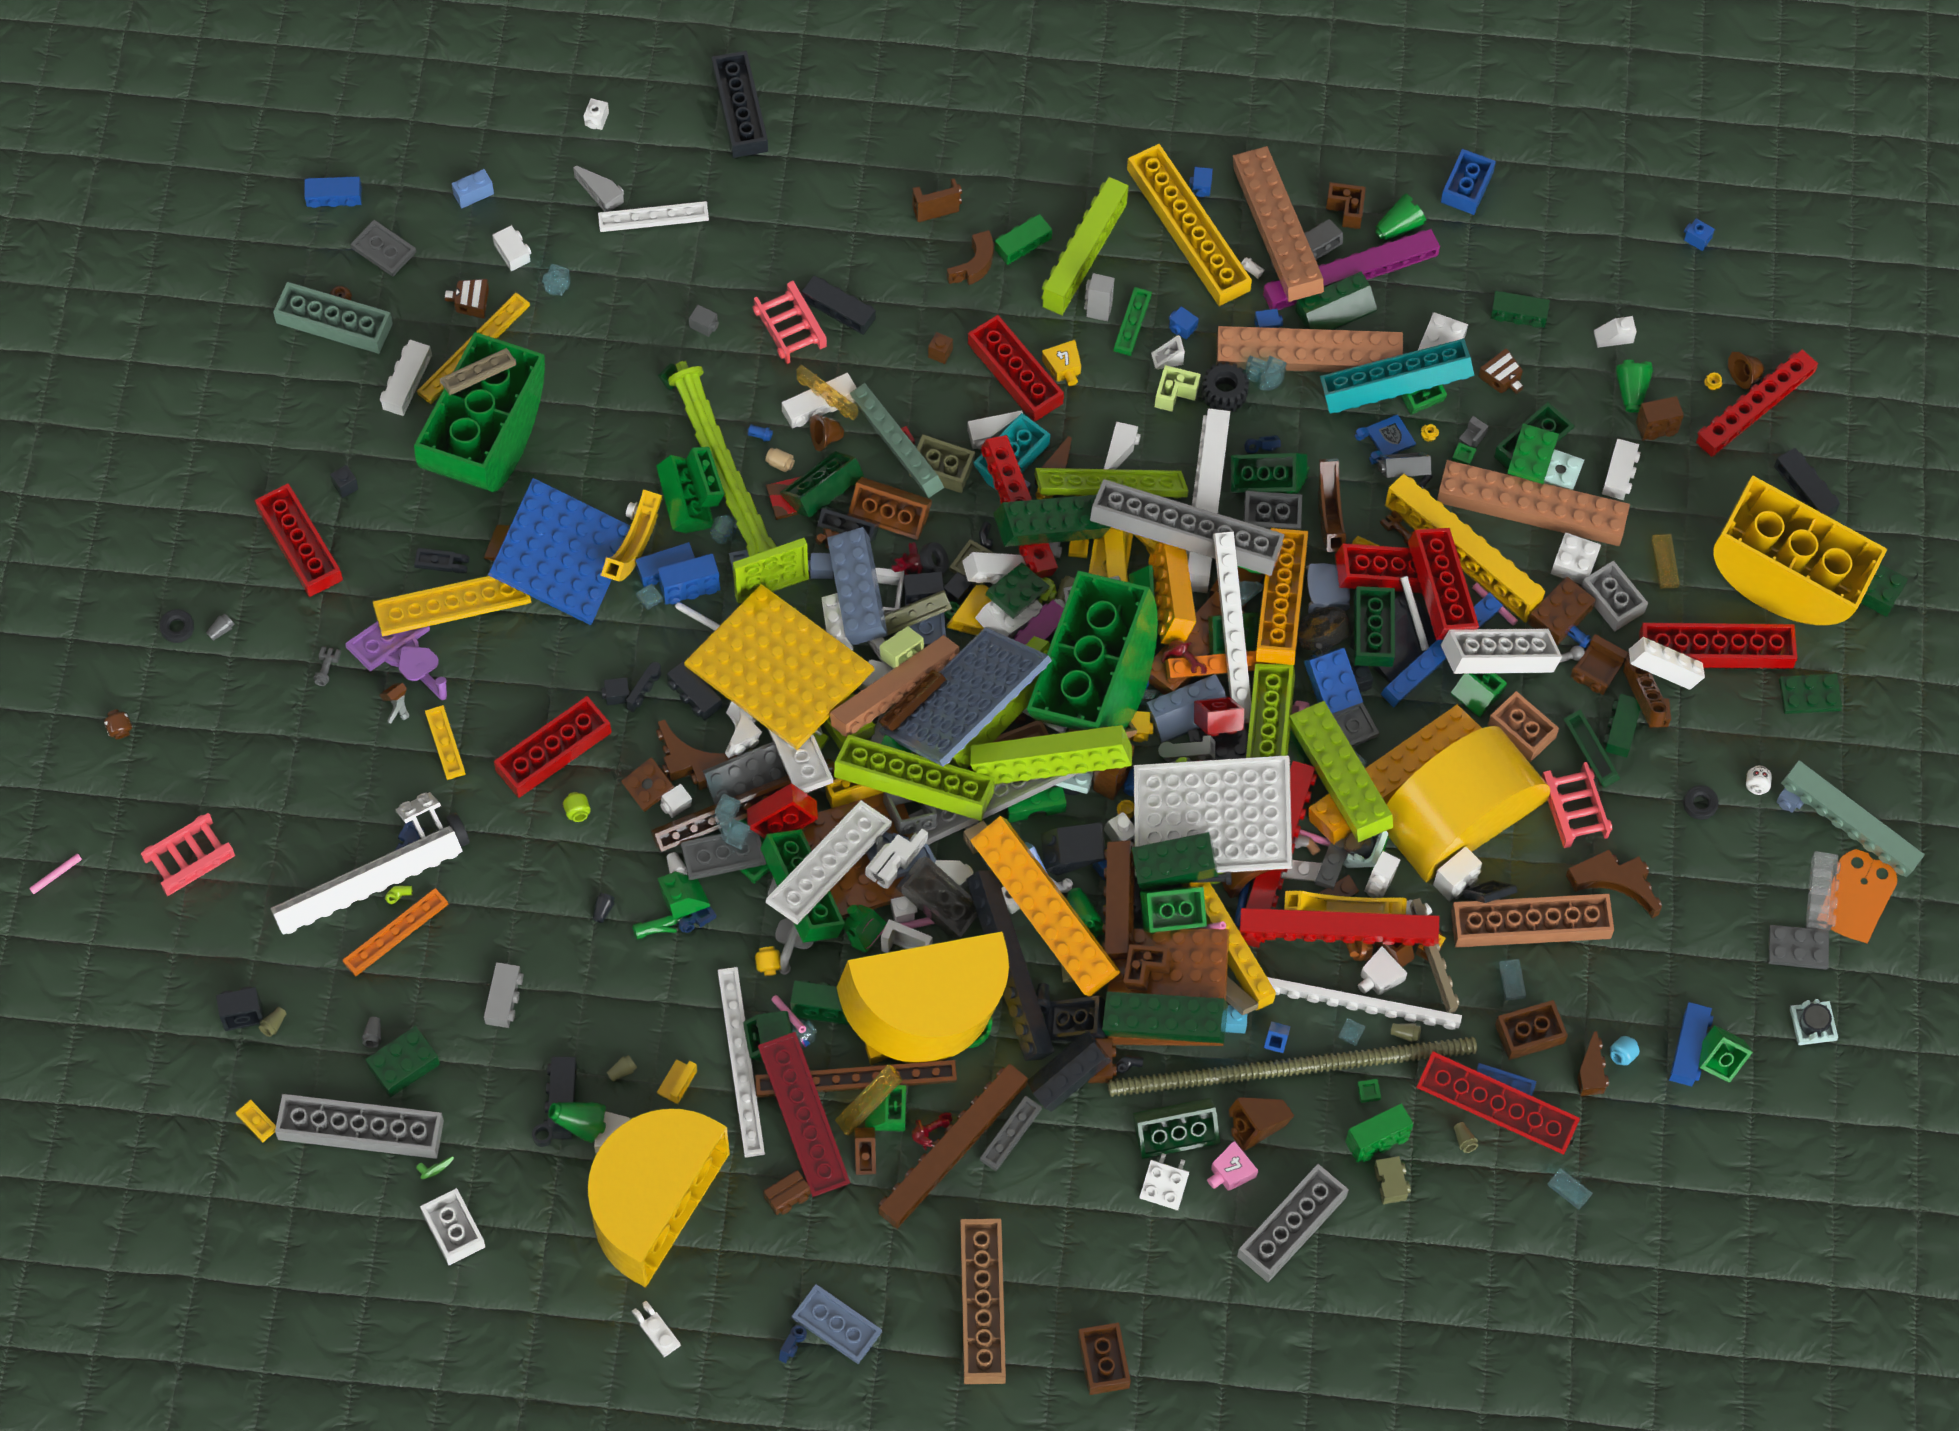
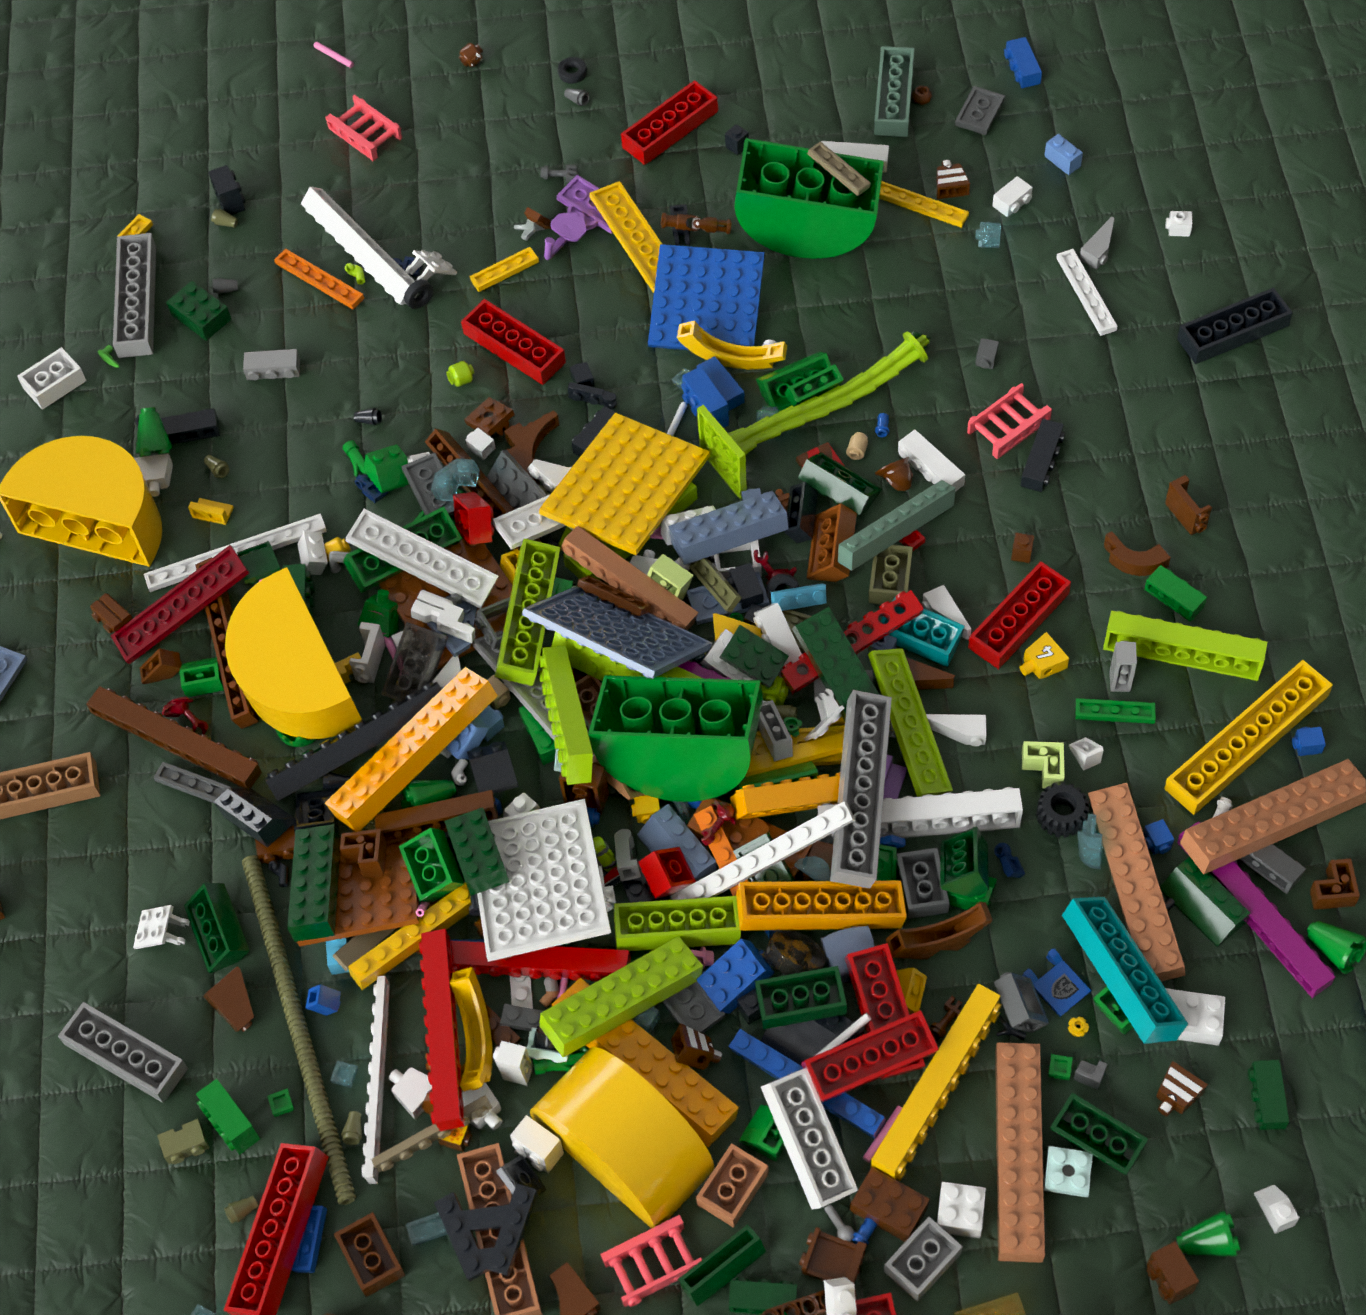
camera: 85 degrees right, 5 degrees down
clear yellow plate [797,365,858,421] -> none
clear yellow plate [835,1065,903,1135] -> none
blue brick [1169,306,1199,340] -> none
bright pink torso [1207,1141,1258,1191] -> none
green plate [1507,423,1559,484] -> none
white brick [1602,438,1641,500] -> none
none -> white brick [297,531,327,575]
none -> black plate [434,1184,539,1282]
none -> reddish brown piece [661,212,732,234]
none -> reddish brown torso [671,1023,722,1070]
none -> medium azure plate [771,583,827,611]
none -> white plate [804,689,844,742]

